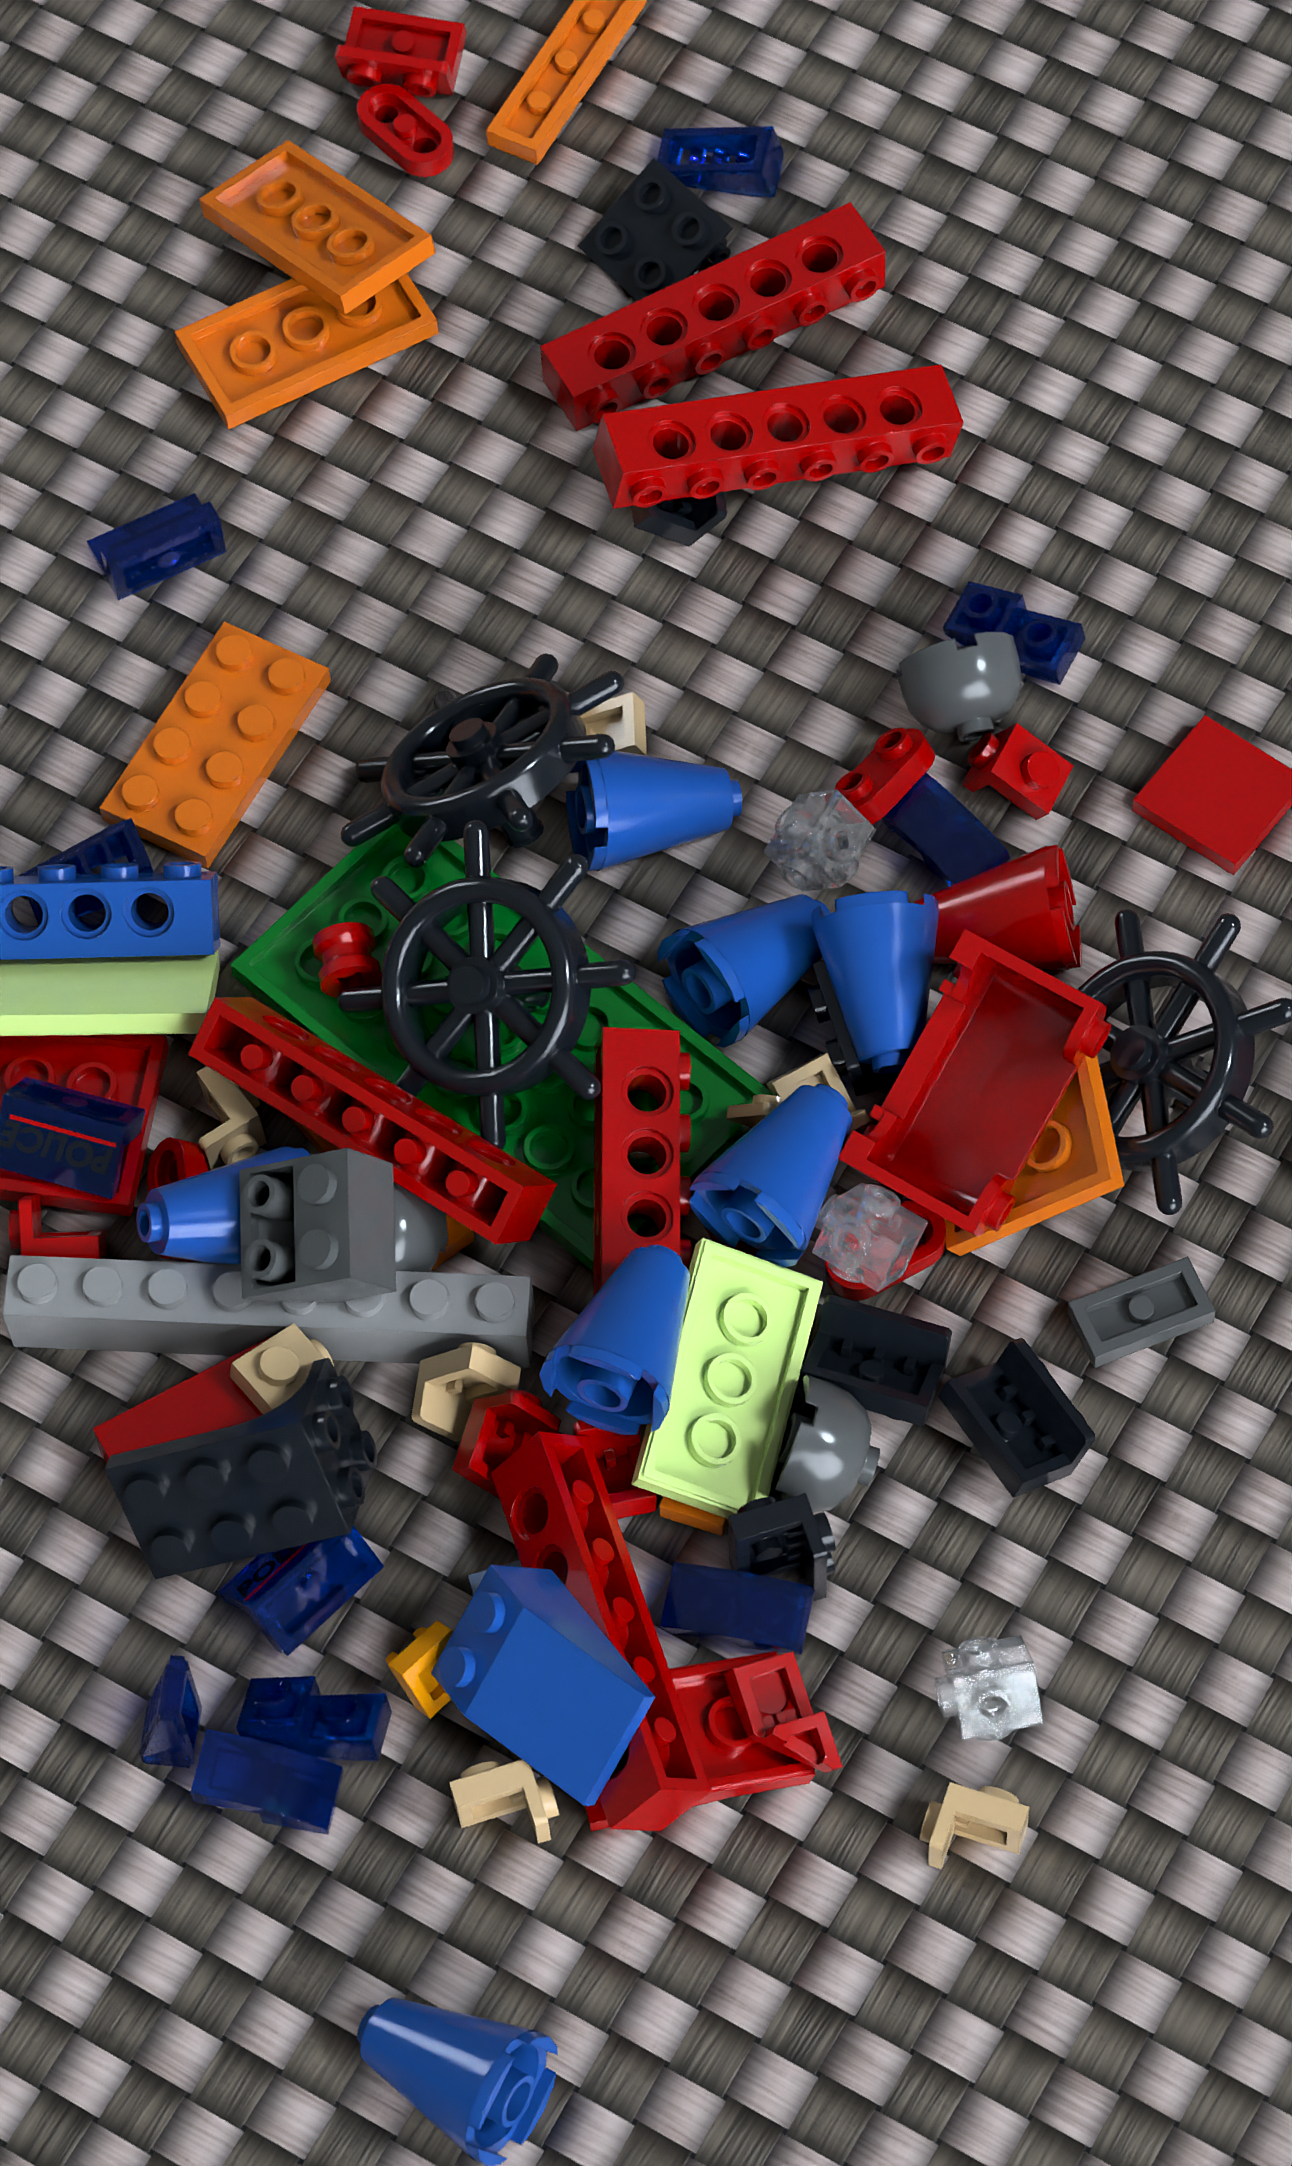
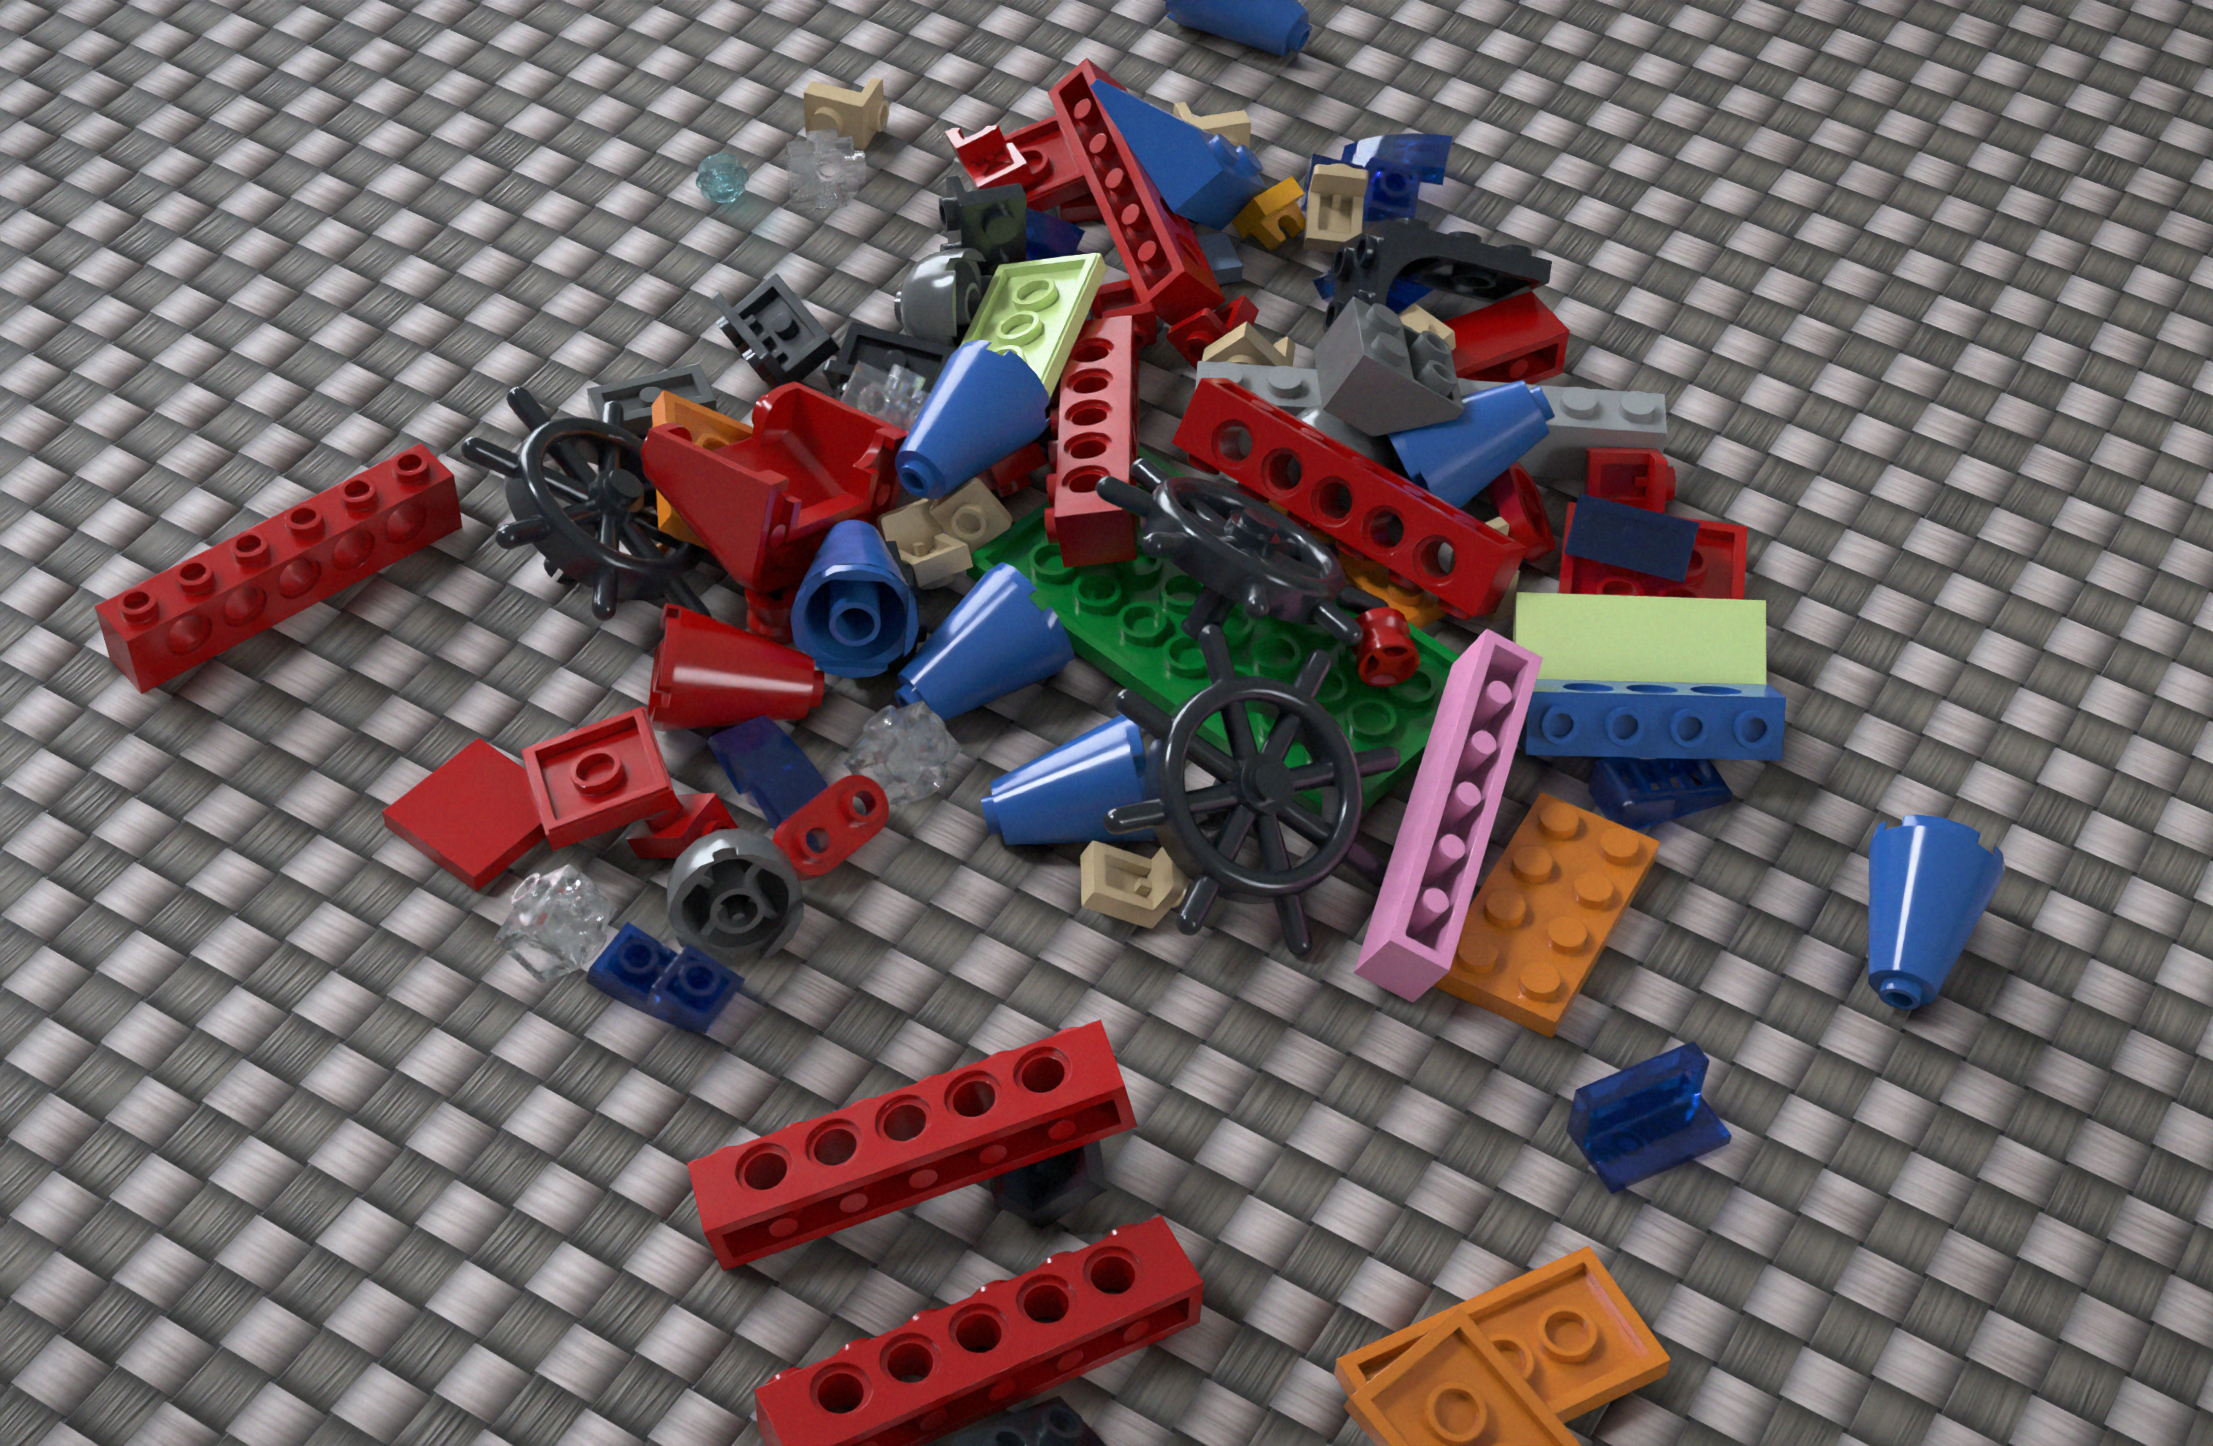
camera: 175 degrees right, 15 degrees down
clear blue slope [139,1655,202,1768] -> none
blue cone [539,1245,690,1435] -> none
none -> clear brick [493,864,617,984]
none -> red tile [521,706,679,851]
none -> clear light blue plate [696,153,749,203]
none -> tan bracket [1303,164,1369,253]
none -> bright pink brick [1354,629,1543,1003]

